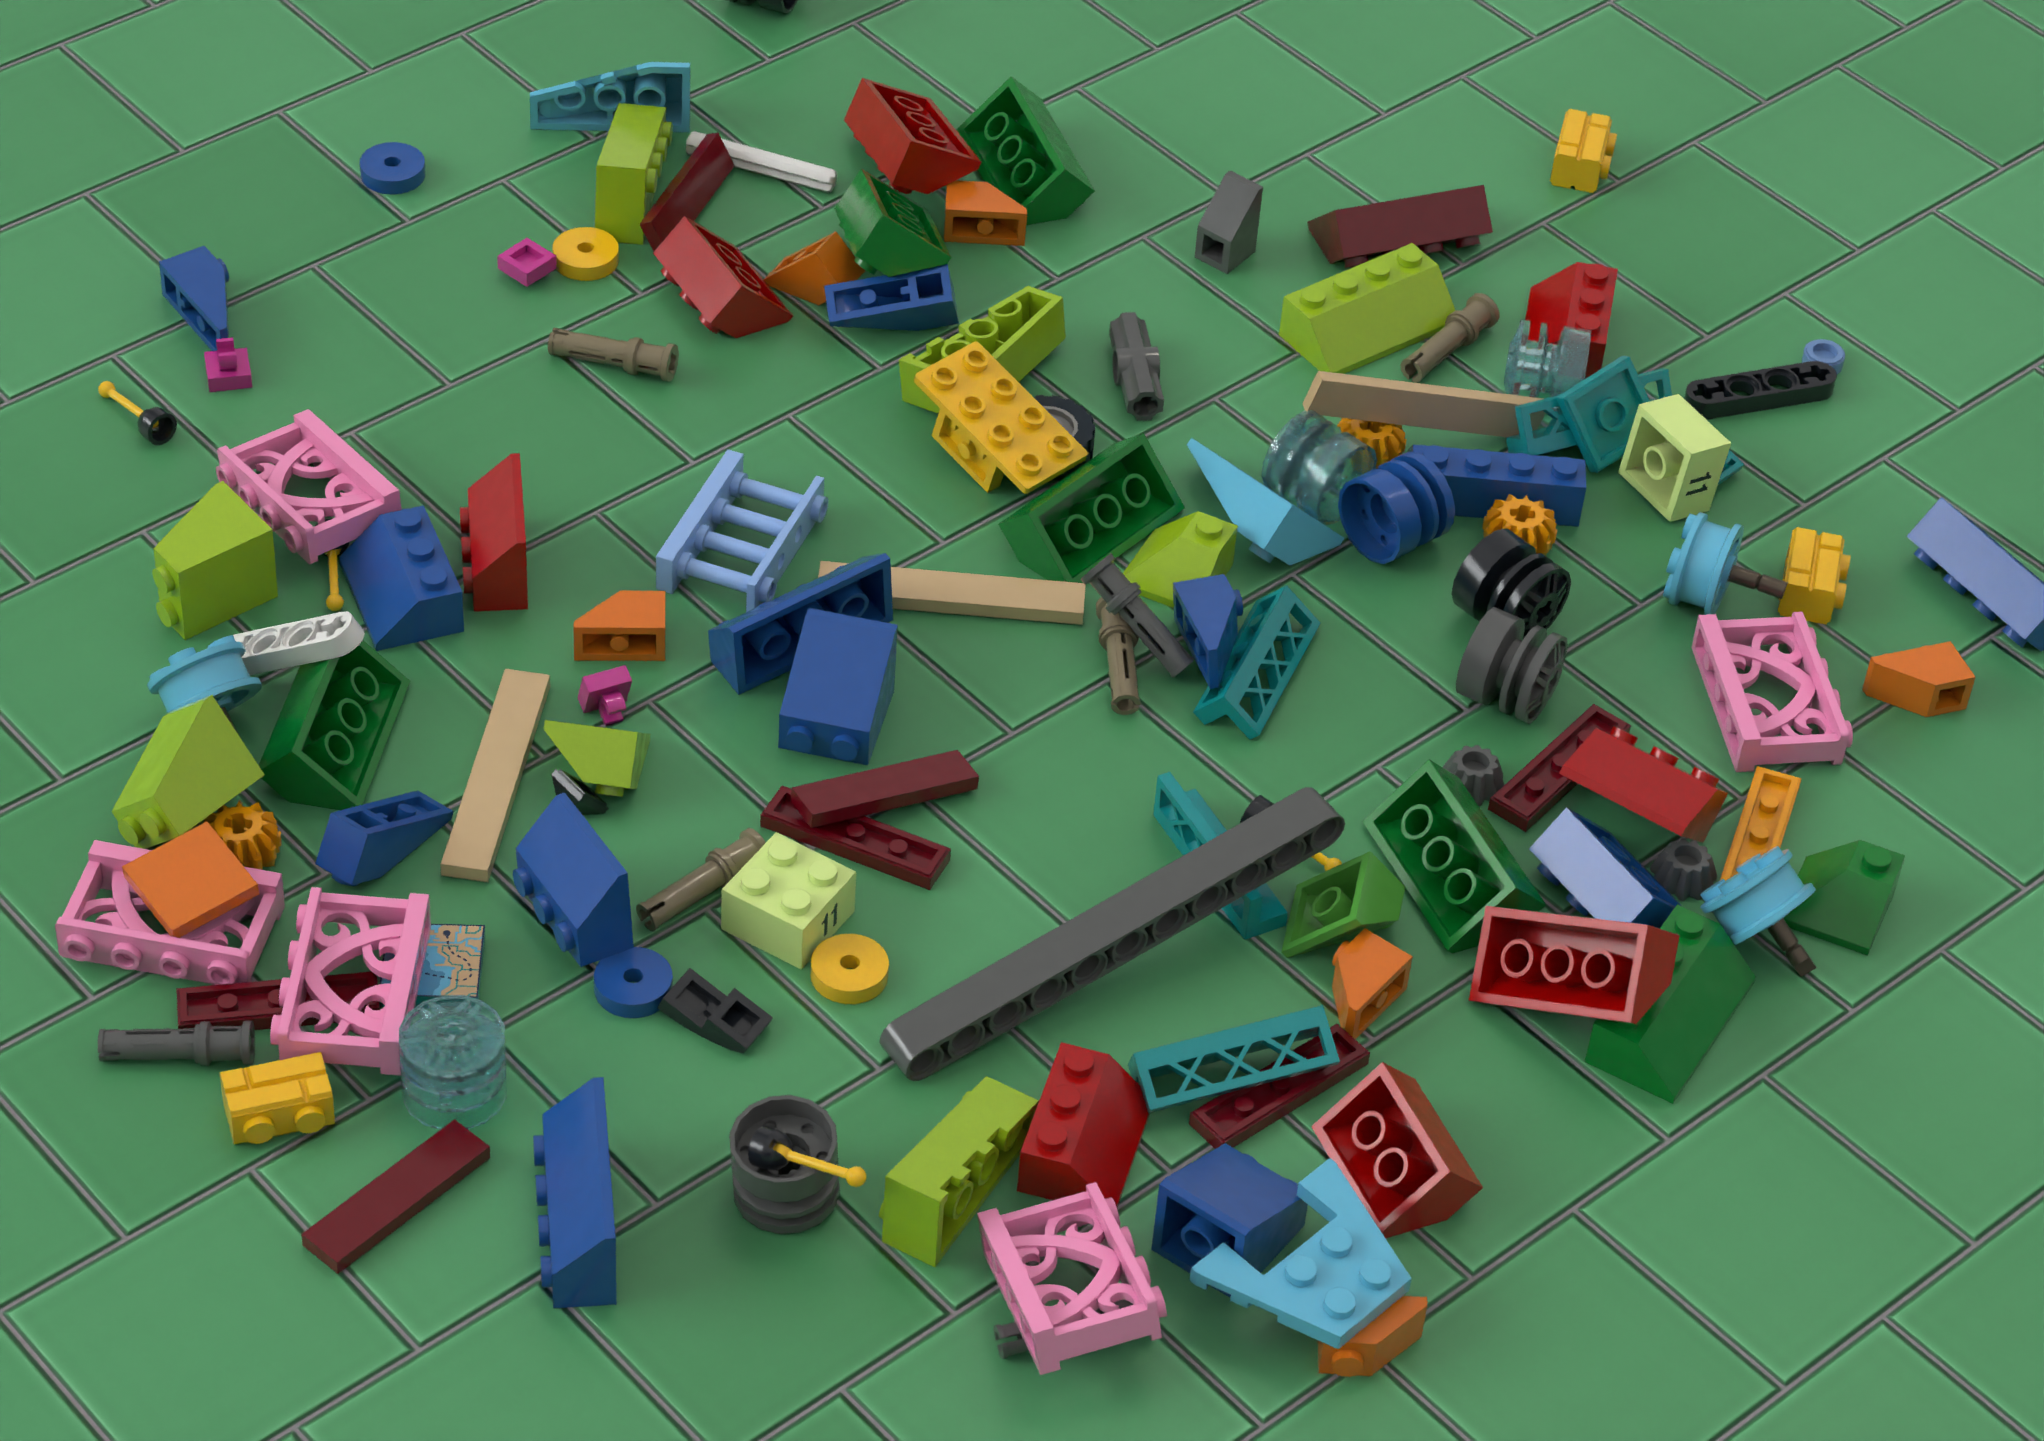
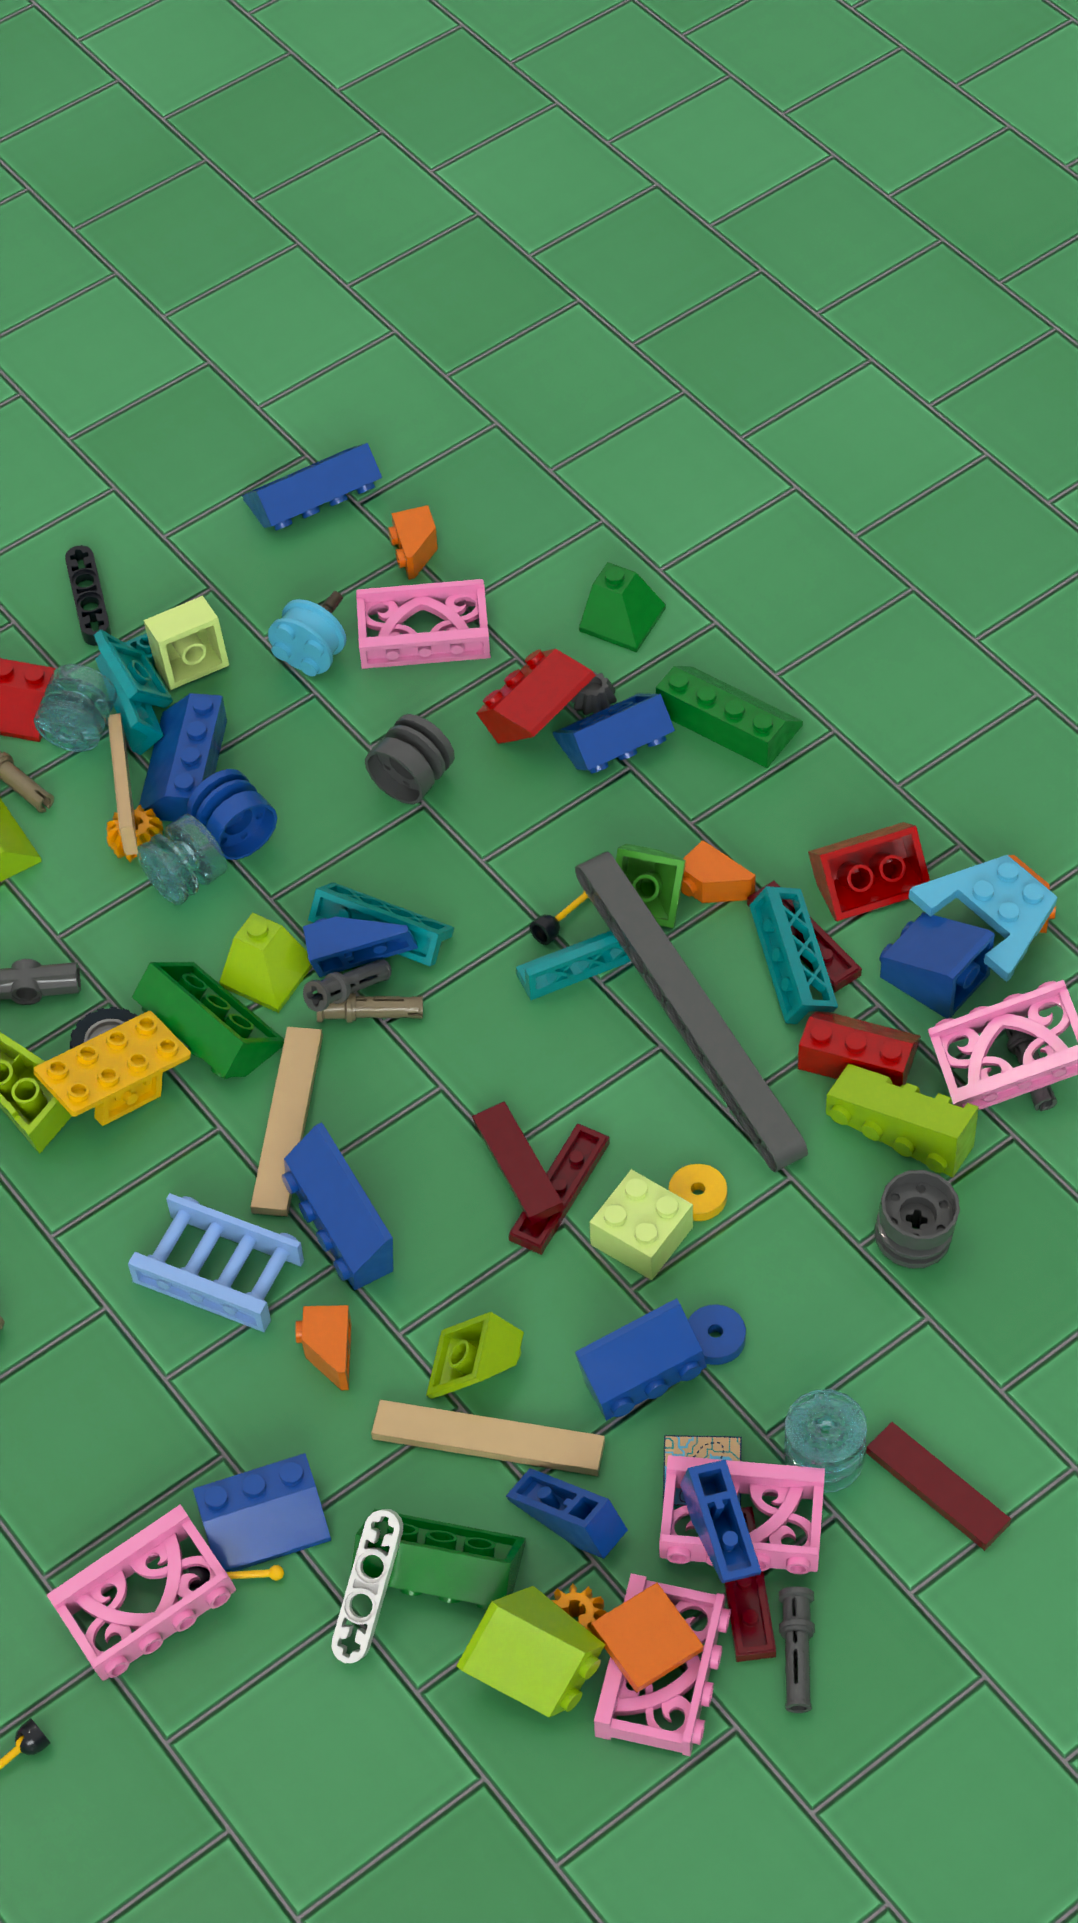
camera: 80 degrees left, 10 degrees up
medium azure wheel [147,635,262,732] -> none
lime slope [152,481,278,640] -> none
yellow brick [220,1052,335,1145] -> none
red slope [459,453,528,612] -> none
blue slope [533,1077,617,1309] -> none
black slope [551,769,608,815] -> none
dark pink tile [577,665,632,726] -> none
dark tan pin [636,828,766,931] -> none
black slope [657,968,773,1054] -> none
hinge [748,1126,867,1187] -> none
blue slope [778,608,898,765] -> none
medium azure wedge [1187,438,1344,566] -> none
green slope [1362,759,1546,954] -> none
dark grey piece [1443,745,1504,807] -> none
black wheel [1452,529,1571,639] -> none
red slope [1469,906,1680,1024] -> none
light orange gear [1482,494,1557,556] -> none
dark red tile [1488,704,1631,832] -> none
medium azure wheel [1700,846,1817,977] -> none
light orange tile [1720,766,1802,881] -> none
yellow brick [1777,527,1851,625] -> none
medium blue tile [1802,339,1845,374] -> none
none -> blue slope [680,1459,761,1583]

